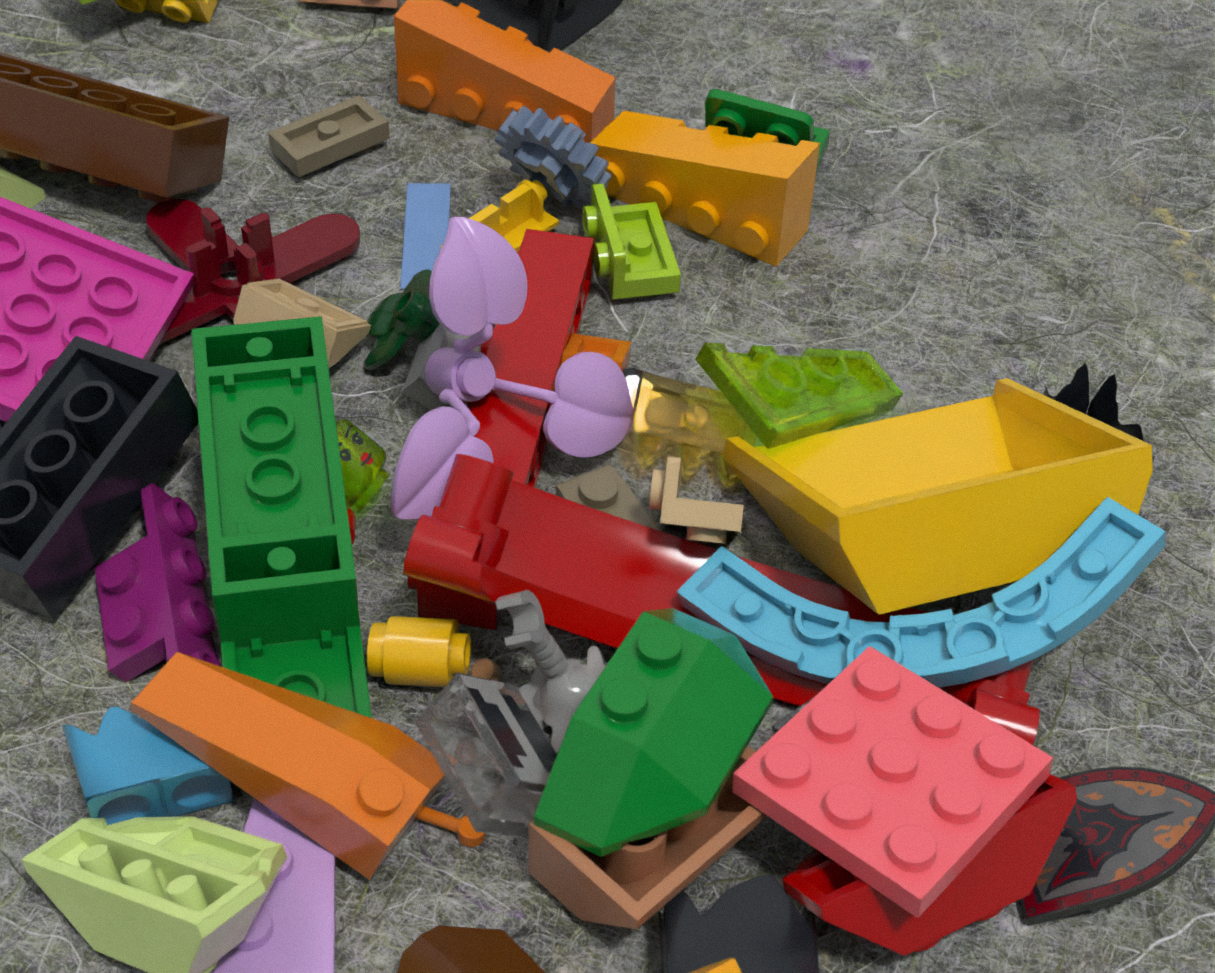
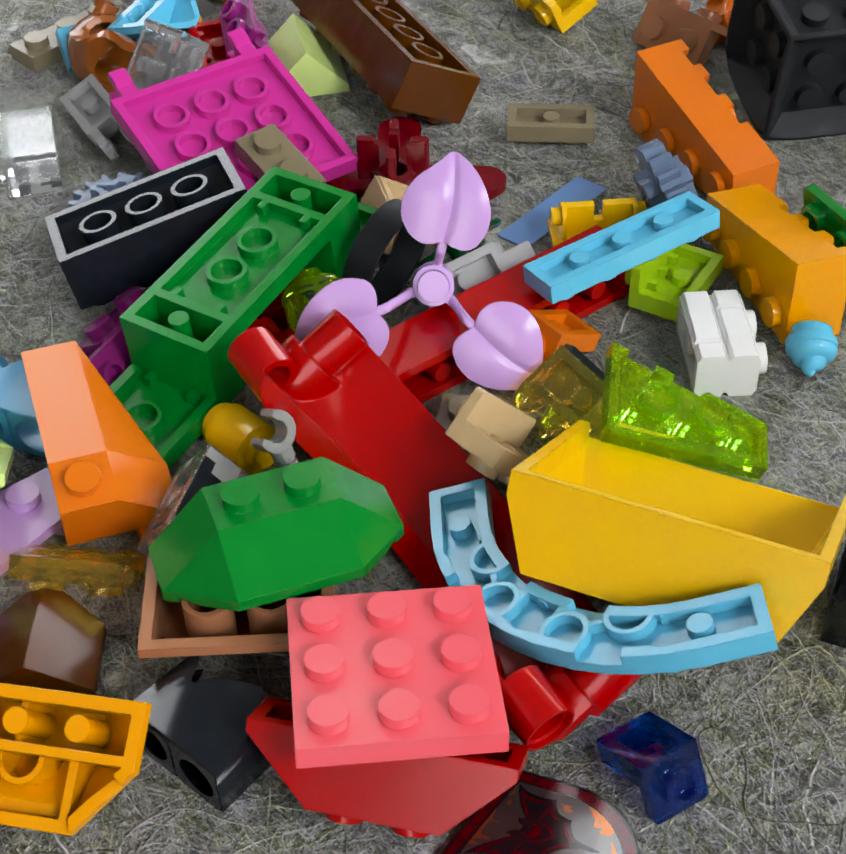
camera: 45 degrees right, 5 degrees down
none -> clear yellow plate [8,544,146,597]
none -> dark tan plate [235,123,327,184]
none -> black tyre [342,199,426,306]
none -> medium azure plate [523,191,720,304]
none -> clear blue bracket [596,711,709,824]
none -> white brick [676,290,768,398]
none -> medium azure plate [785,320,838,377]

